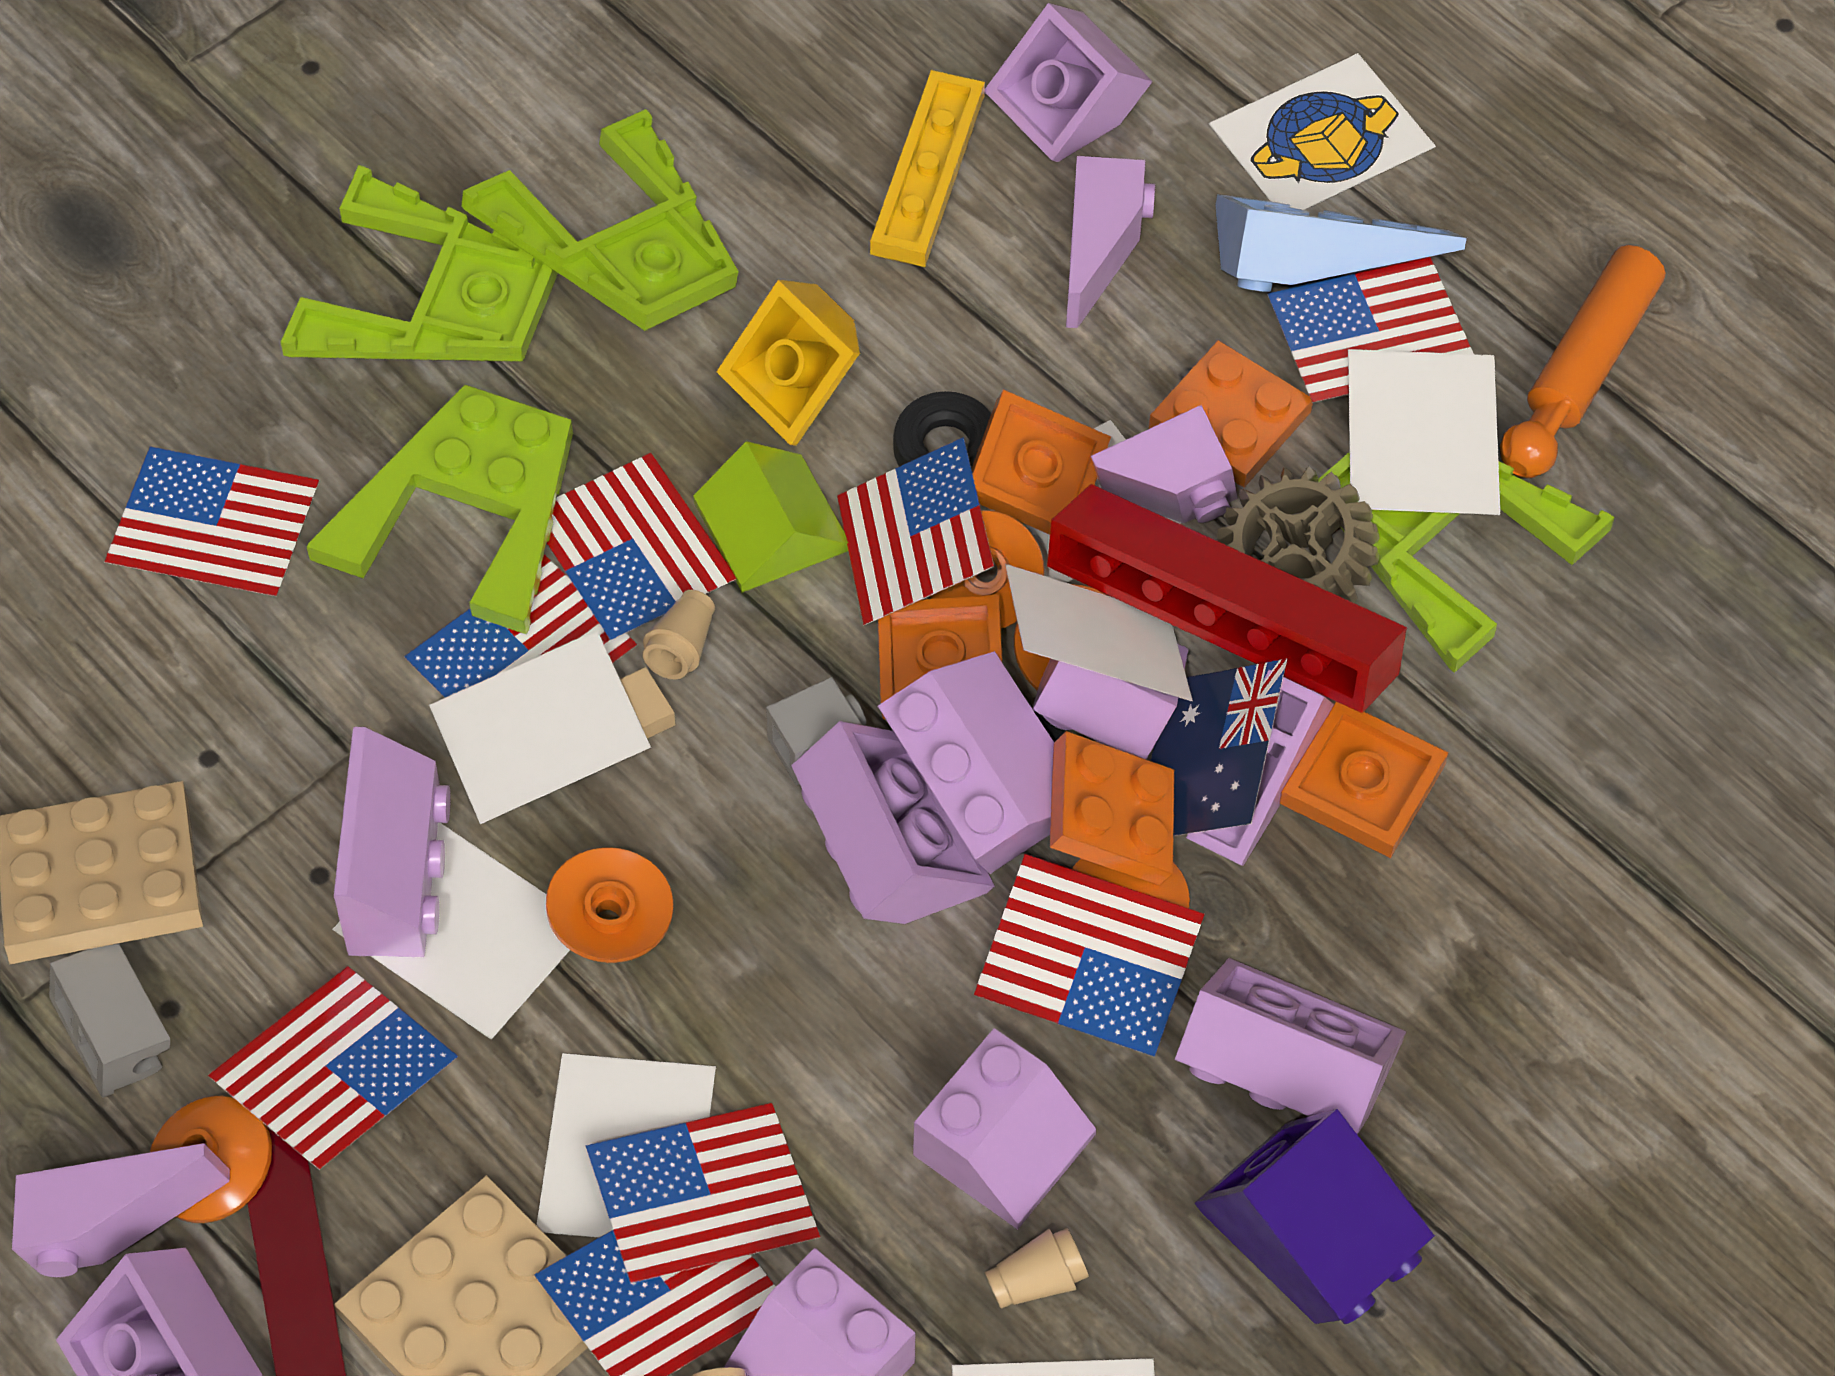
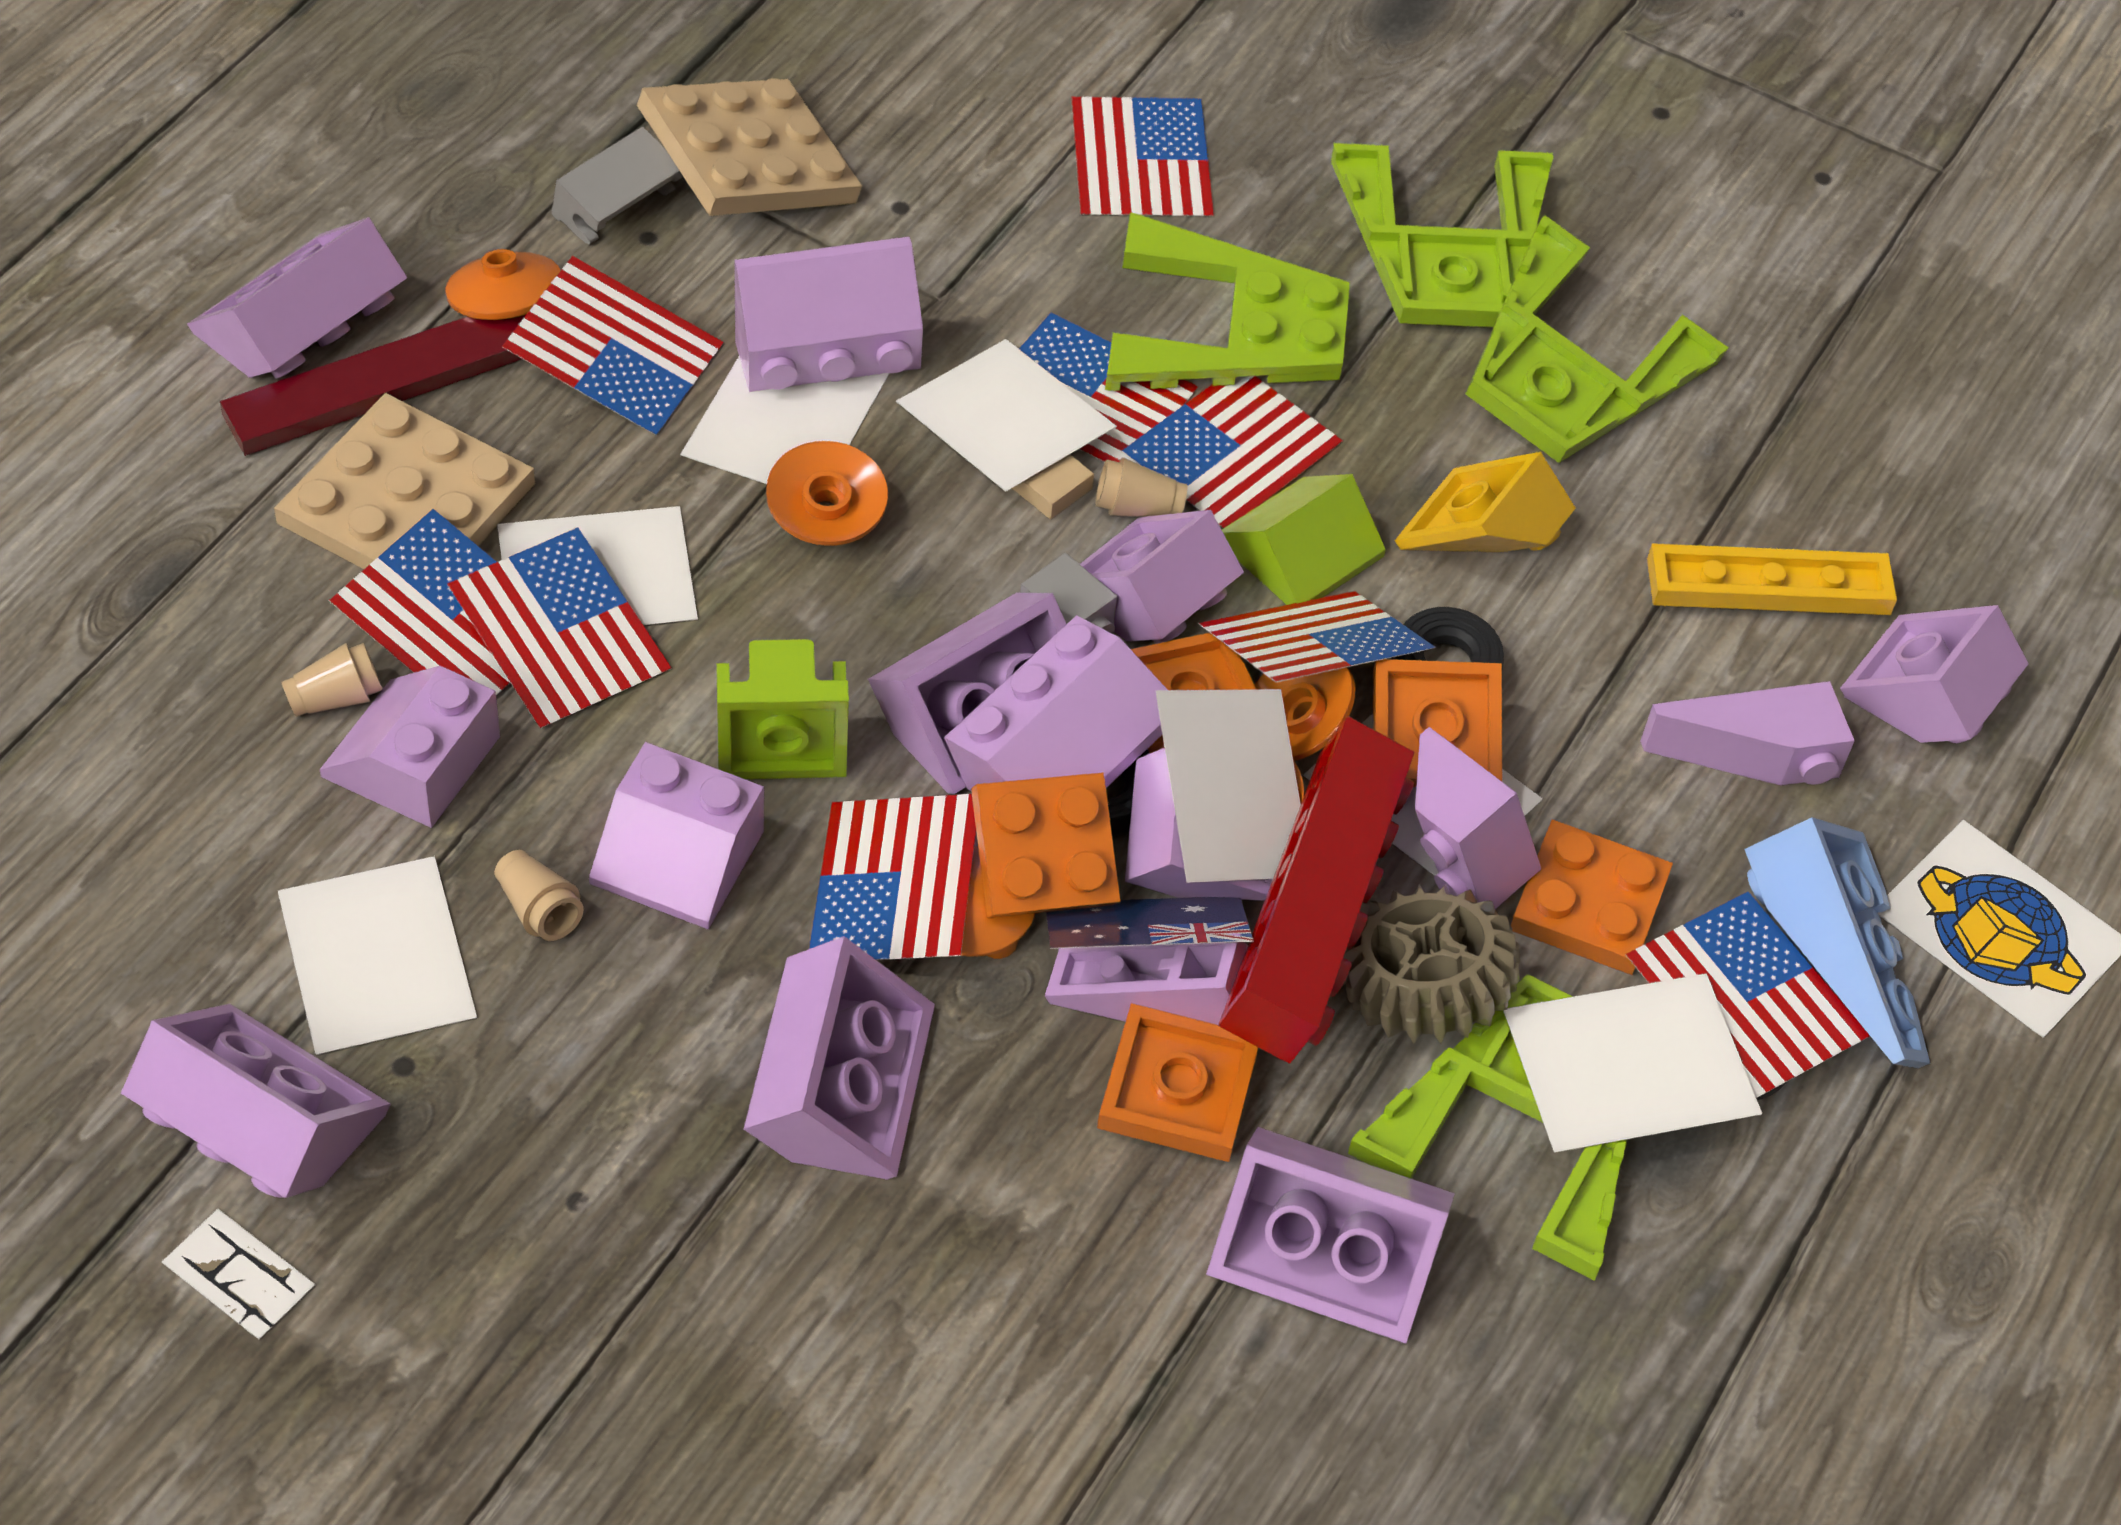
camera: 70 degrees right, 5 degrees down
lavender slope [12,1143,230,1277] -> none
dark purple slope [1194,1109,1435,1324] -> none
orange piece [1500,245,1666,478] -> none
none -> lime panel [716,639,849,779]
none -> lavender slope [1080,510,1244,644]
none -> lavender slope [1206,1127,1455,1343]

